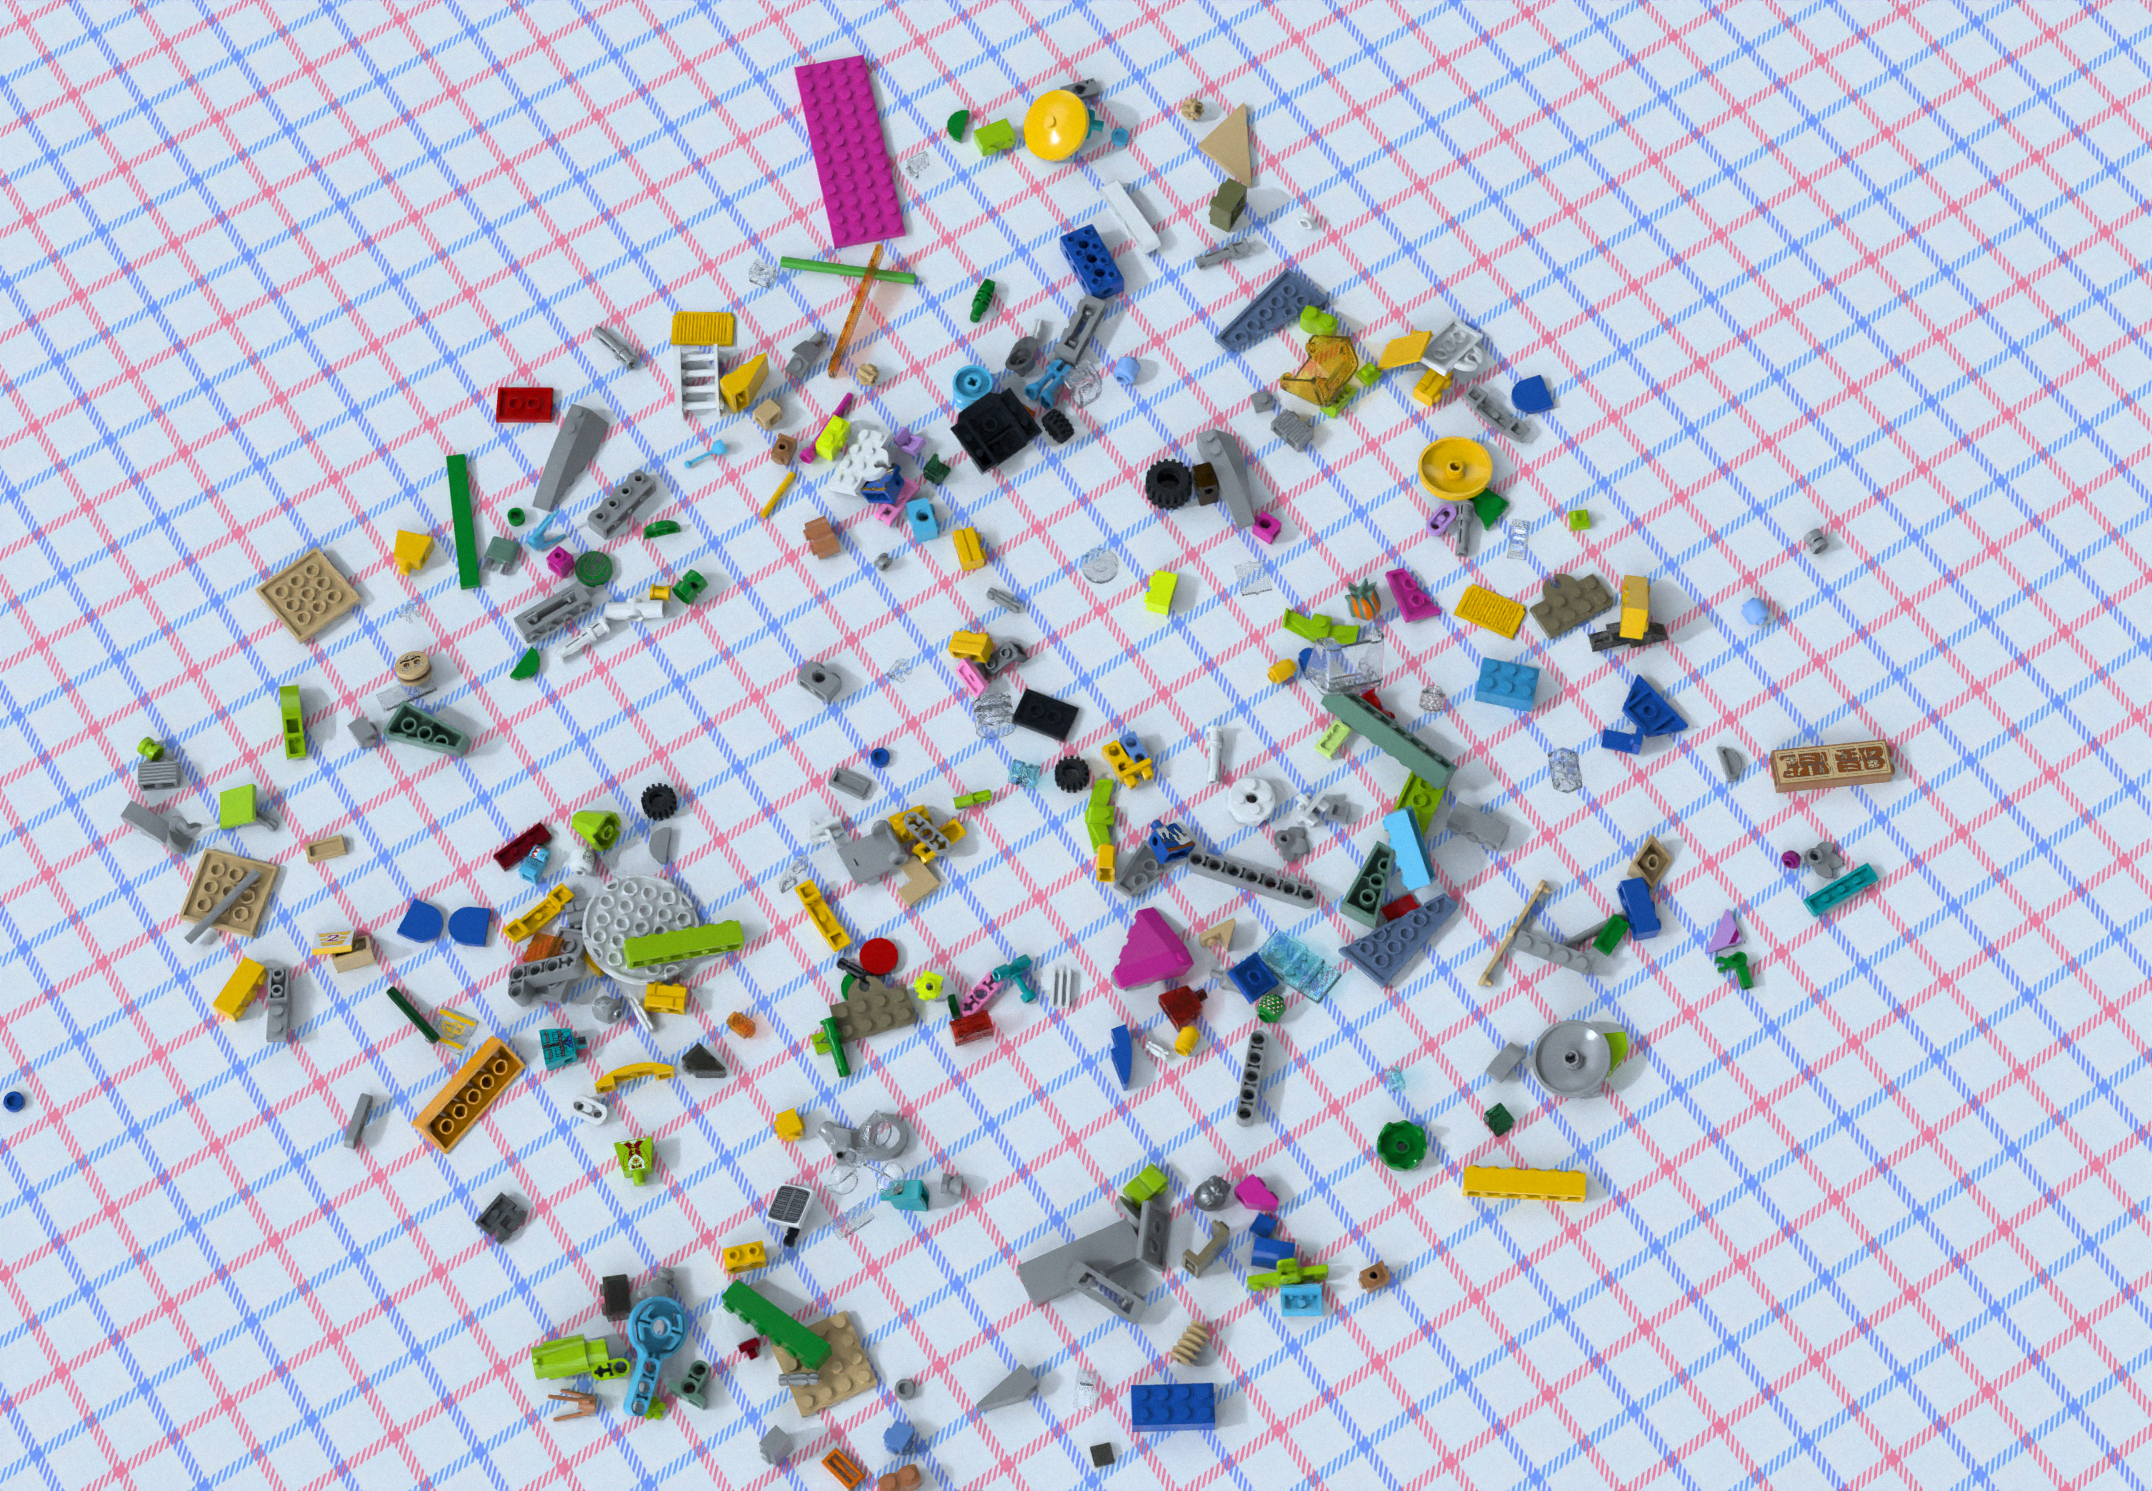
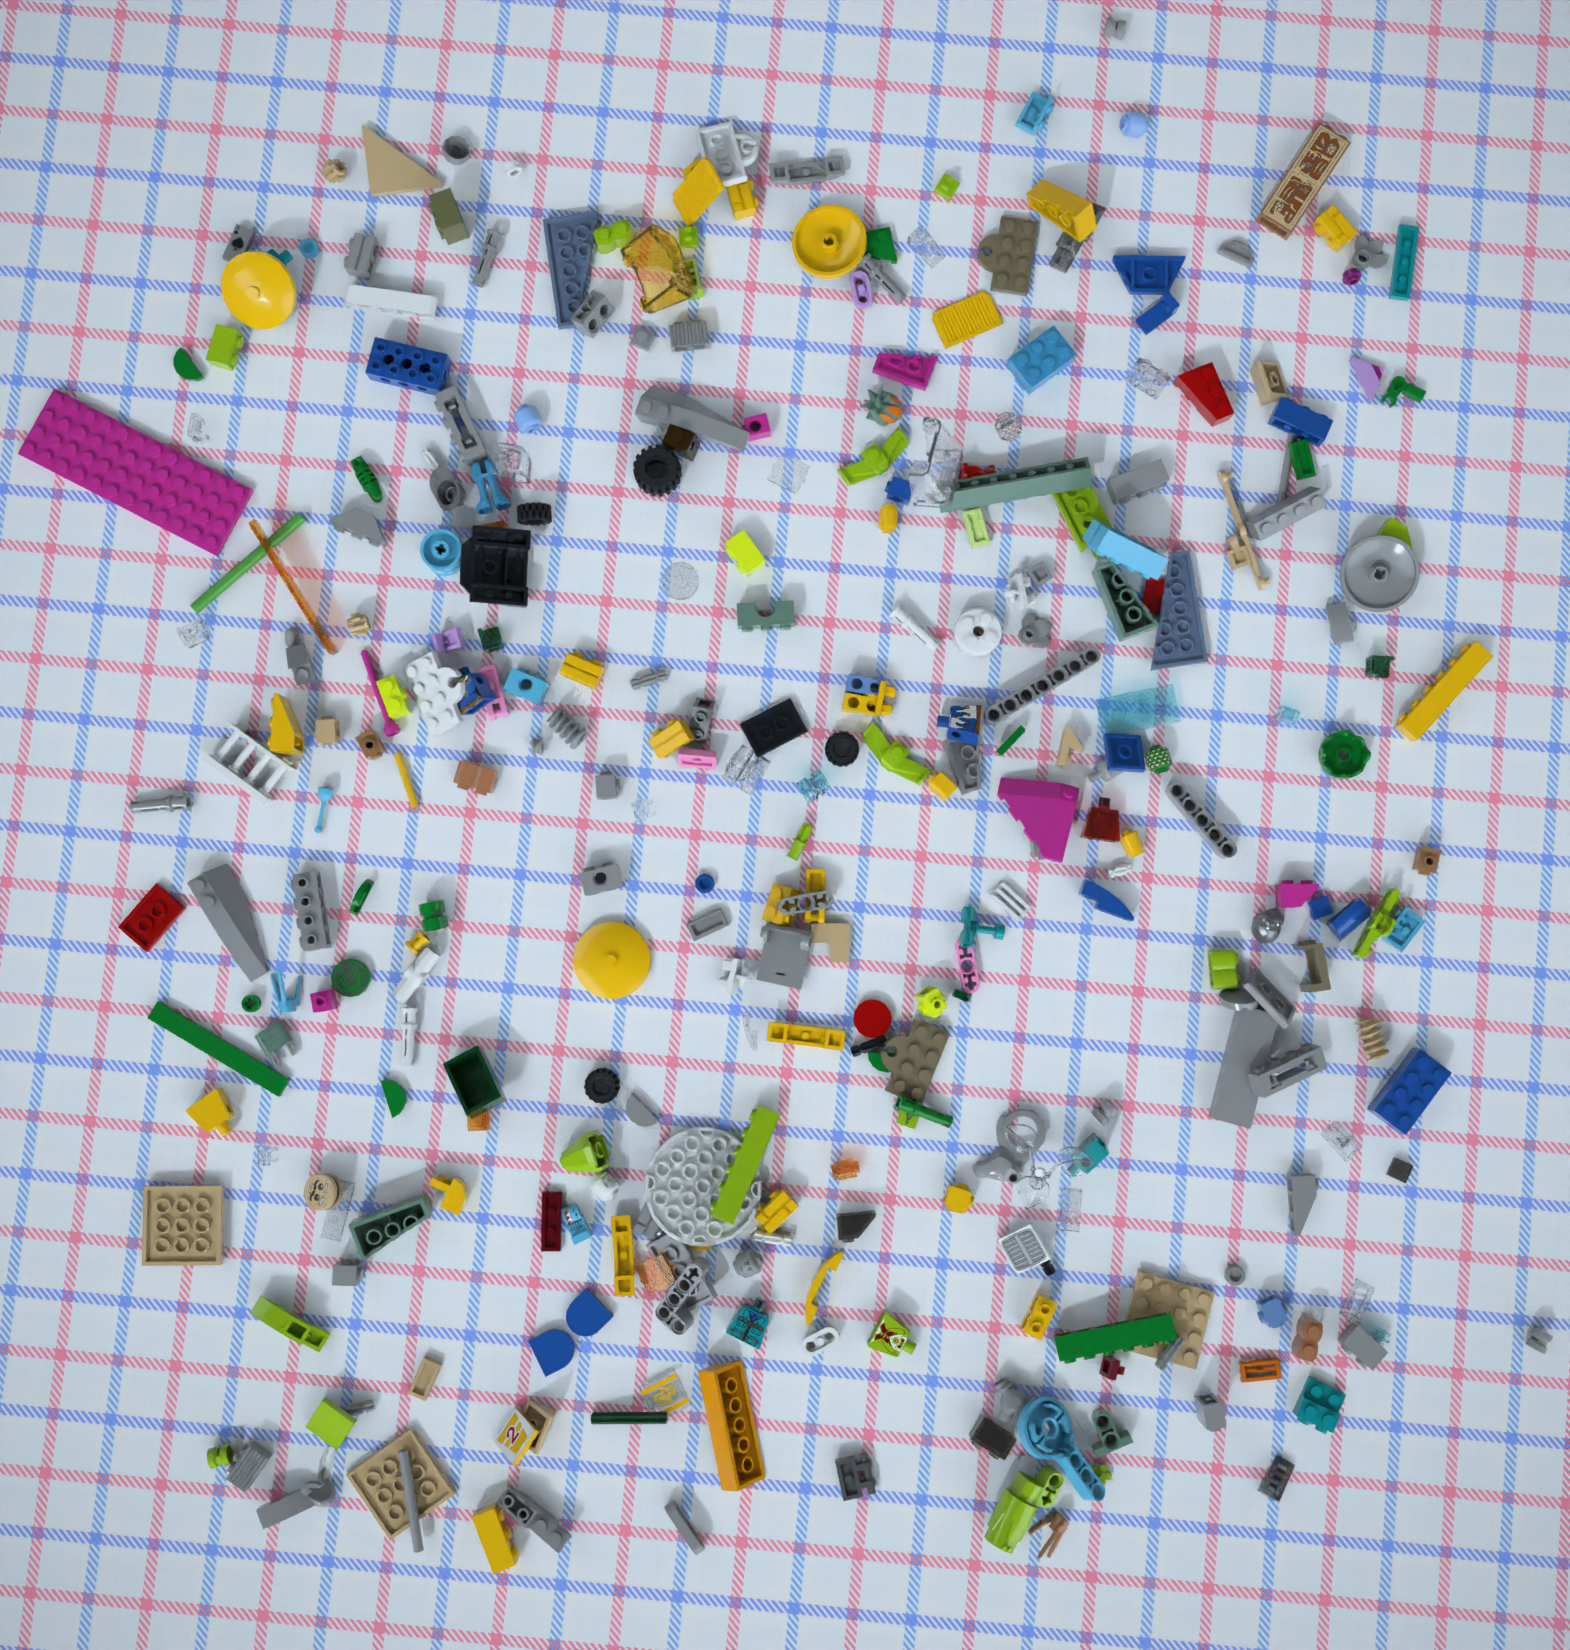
camera: 50 degrees left, 20 degrees up
light grey brick [513,581,592,643] -> none
yellow window [671,311,735,346] -> none
clear red brick [949,1010,993,1047] -> none
blue tile [1511,375,1554,414] -> none
none -> light grey slope [329,508,387,547]
none -> light grey brick [344,233,380,280]
none -> yellow brick [429,1174,468,1215]
none -> light grey hair [442,136,471,165]
none -> dark green piece [443,1045,507,1119]
none -> clear orange slope [467,1110,490,1131]
none -> light grey piece [547,707,588,749]
none -> light grey brick [570,290,615,338]
none -> yellow dish [573,922,651,999]
none -> light grey brick [595,771,620,800]
none -> sand green arch [737,601,795,632]
none -> green tile [996,725,1026,756]
none -> medium azure bracket [1015,91,1055,136]
none -> red wedge [1173,362,1234,427]
none -> tan plate [1225,535,1251,570]
none -> yellow brick [1312,205,1358,252]

